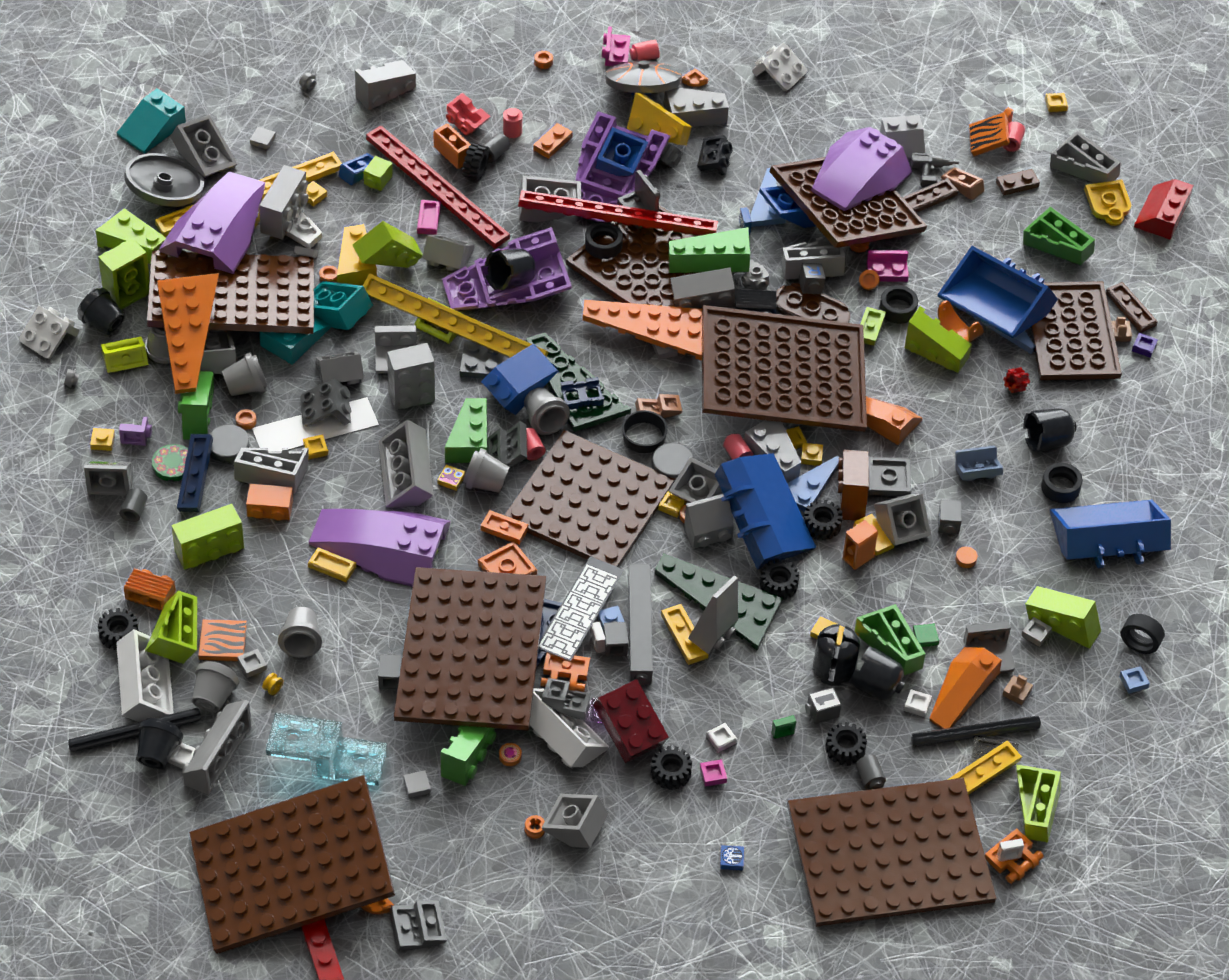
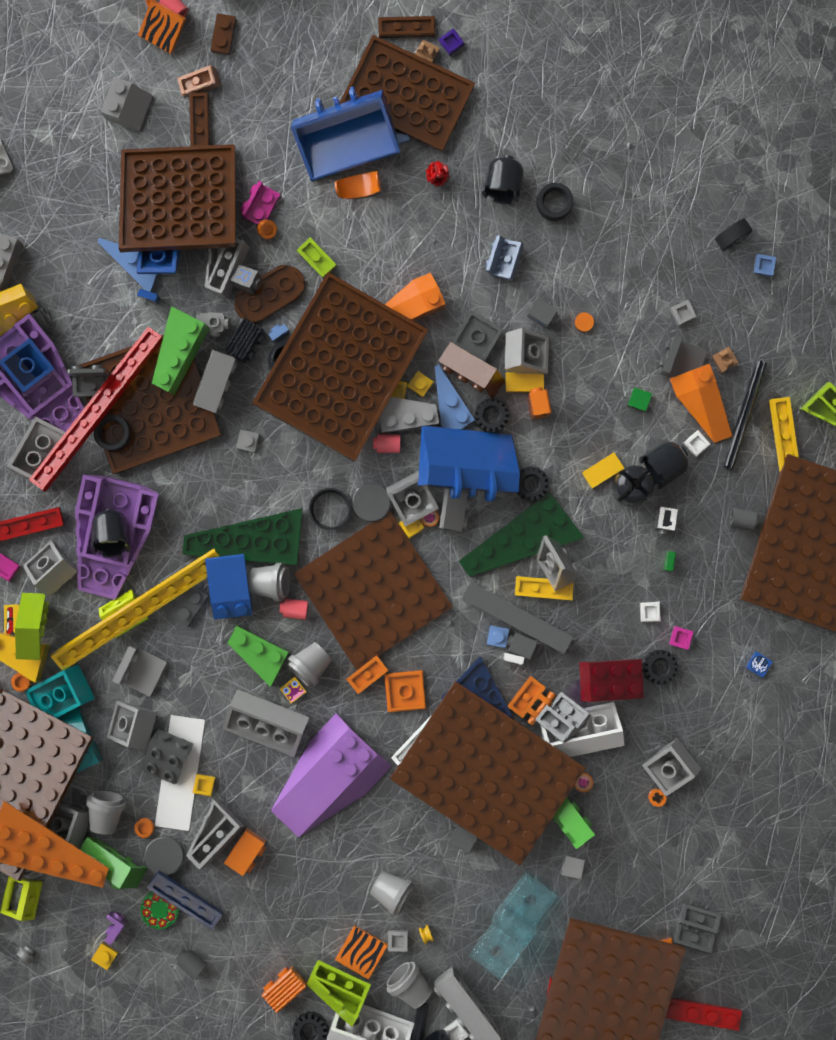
camera: 60 degrees left, 35 degrees up
light grey slope [84,461,133,495] -> none
lime brick [171,504,244,570] -> none
yellow tile [308,547,356,583] -> none
light grey brick [387,343,435,410] -> none
dark grey slope [487,421,527,467] -> none
sticker [539,556,624,661] -> none
dark blue piece [561,377,604,410] -> none
wing [583,300,702,361] -> none
nougat slope [635,394,682,418] -> none
black bracket [697,135,733,175] -> none
medium lavender wedge [811,127,912,211] -> none
black tyre [825,722,867,766] -> none
bright green wedge [855,604,926,675] -> none
black tyre [879,285,919,324] -> none
lime wedge [904,306,972,373] -> none
dark grey piece [910,153,959,187] -> none
bright green wedge [1023,207,1095,265] -> none
lime wedge [1025,586,1101,649] -> none
blue piece [1050,500,1171,568] -> none

